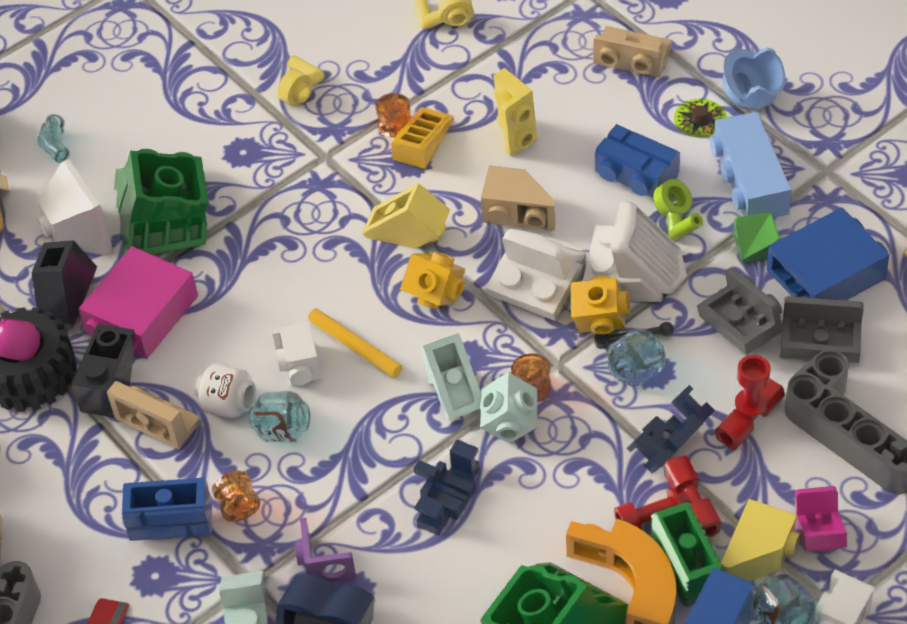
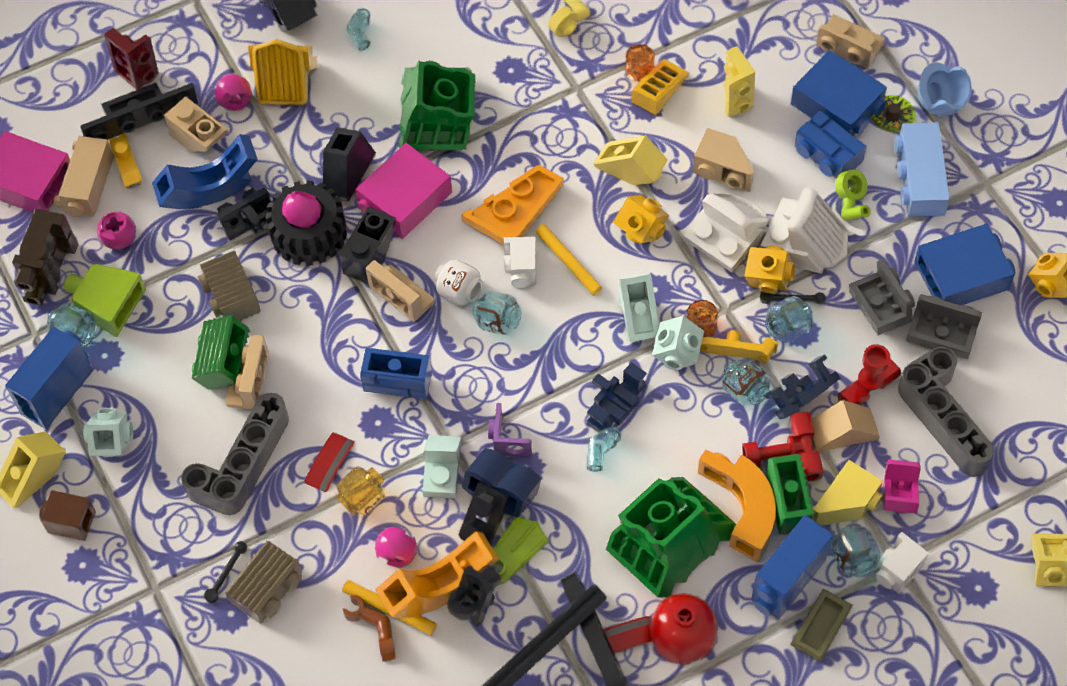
camera: 10 degrees right, 10 degrees up
white slope [37,159,114,256] -> none
clear orange wheel [212,471,261,522] -> none
bright green slope [733,212,780,263] -> none
none -> light orange wing [461,164,564,245]
none -> clear light blue arm [587,427,621,472]
none -> yellow piece [700,330,778,363]
none -> clear light blue head [722,358,770,406]
none -> blue brick [790,50,887,136]
none -> tan slope [811,400,880,452]

